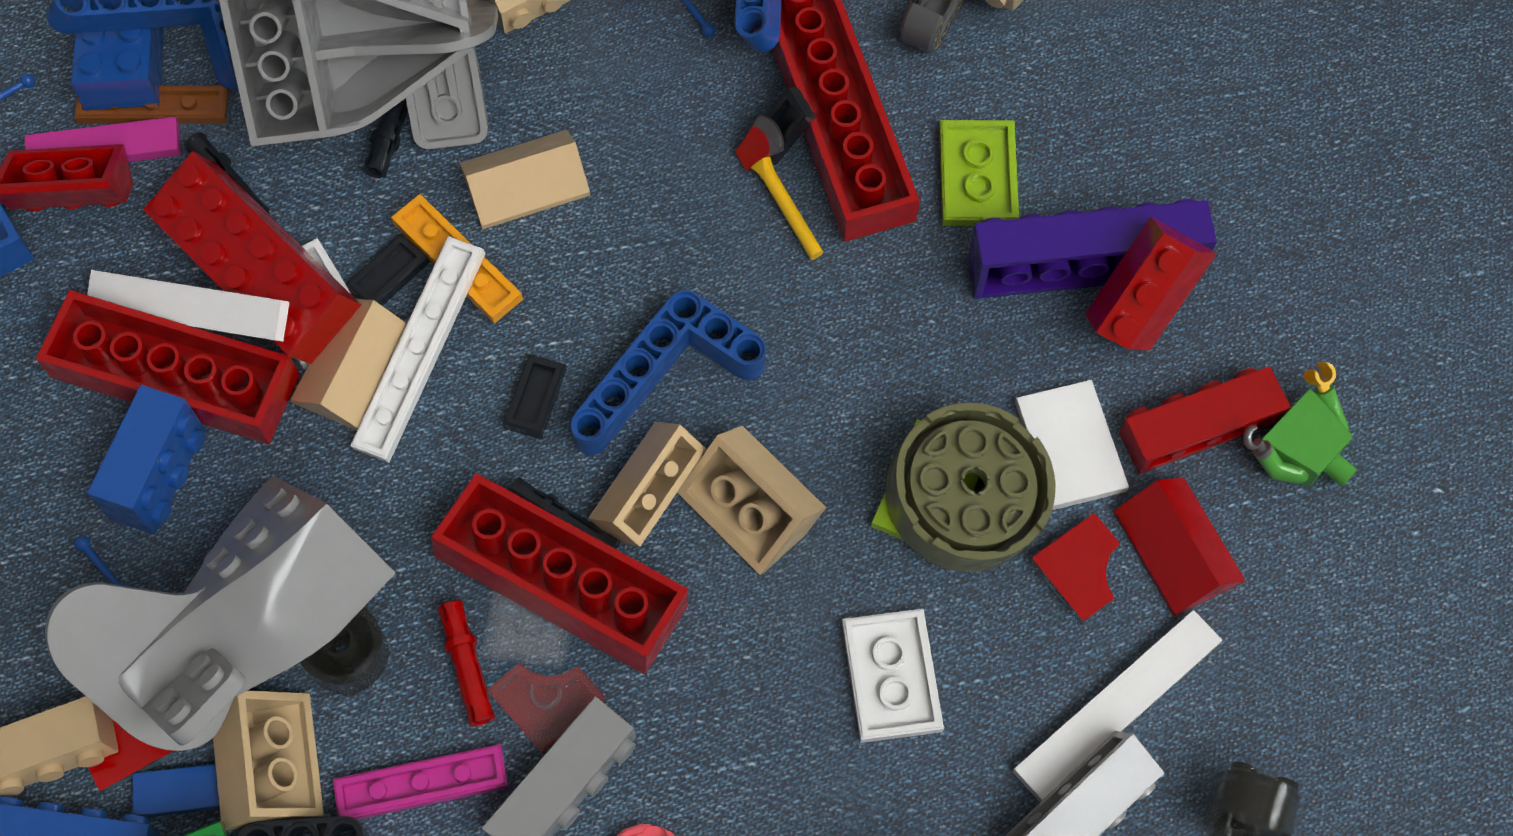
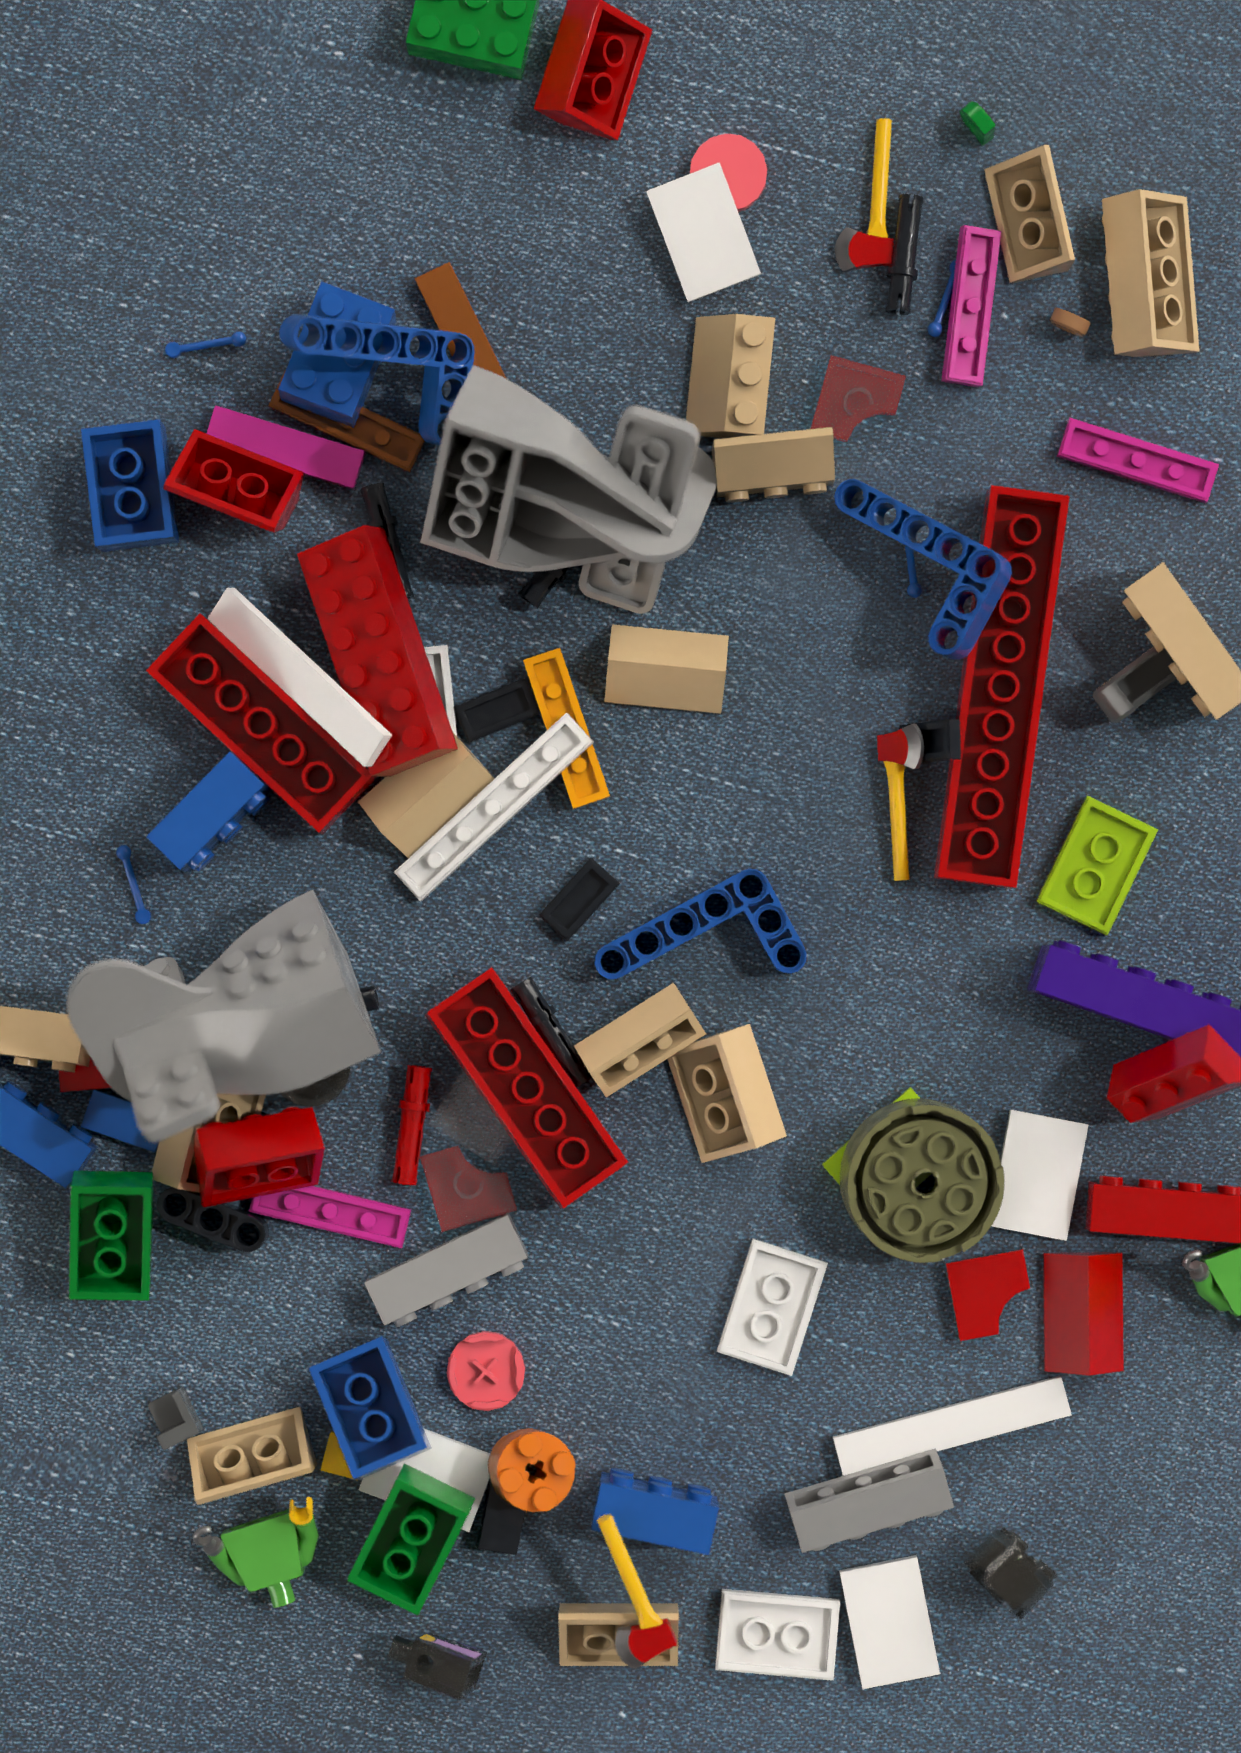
camera: 30 degrees right, 20 degrees up
none -> red slope [194,1107,325,1207]

